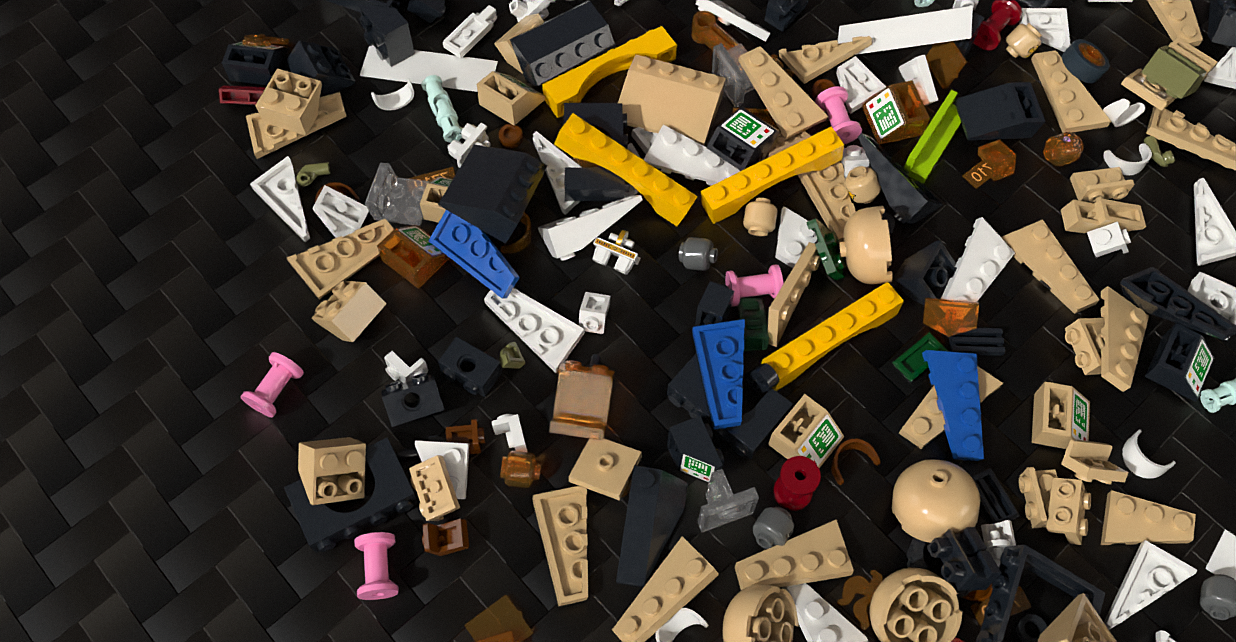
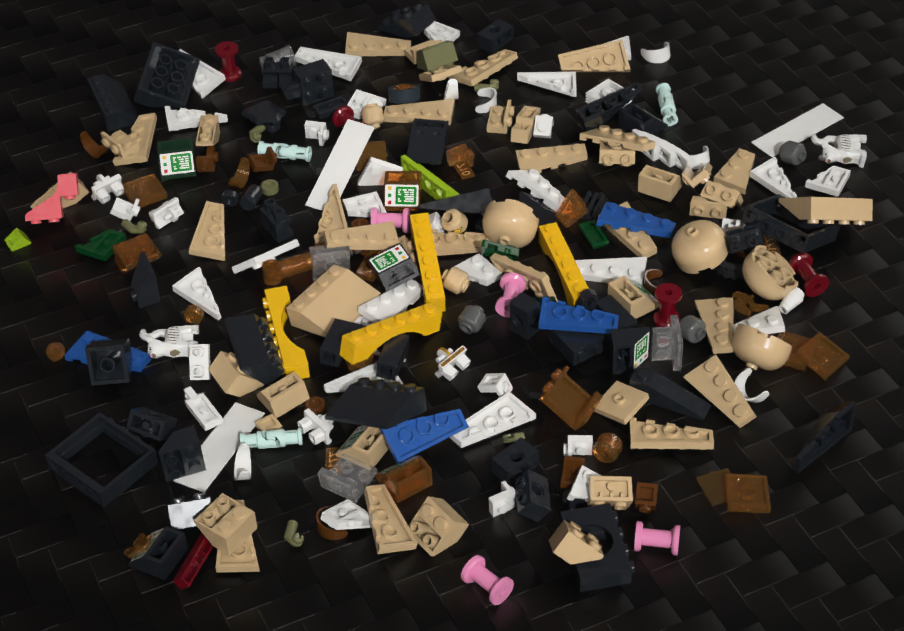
camera: 70 degrees left, 20 degrees down
white wing [250,156,310,242] -> none
white wedge [538,195,642,261] -> none
clear orange head [1043,132,1083,166] -> none
none -> tan tile [255,413,282,431]
none -> white wing [575,257,647,285]
none -> white slope [632,129,693,171]

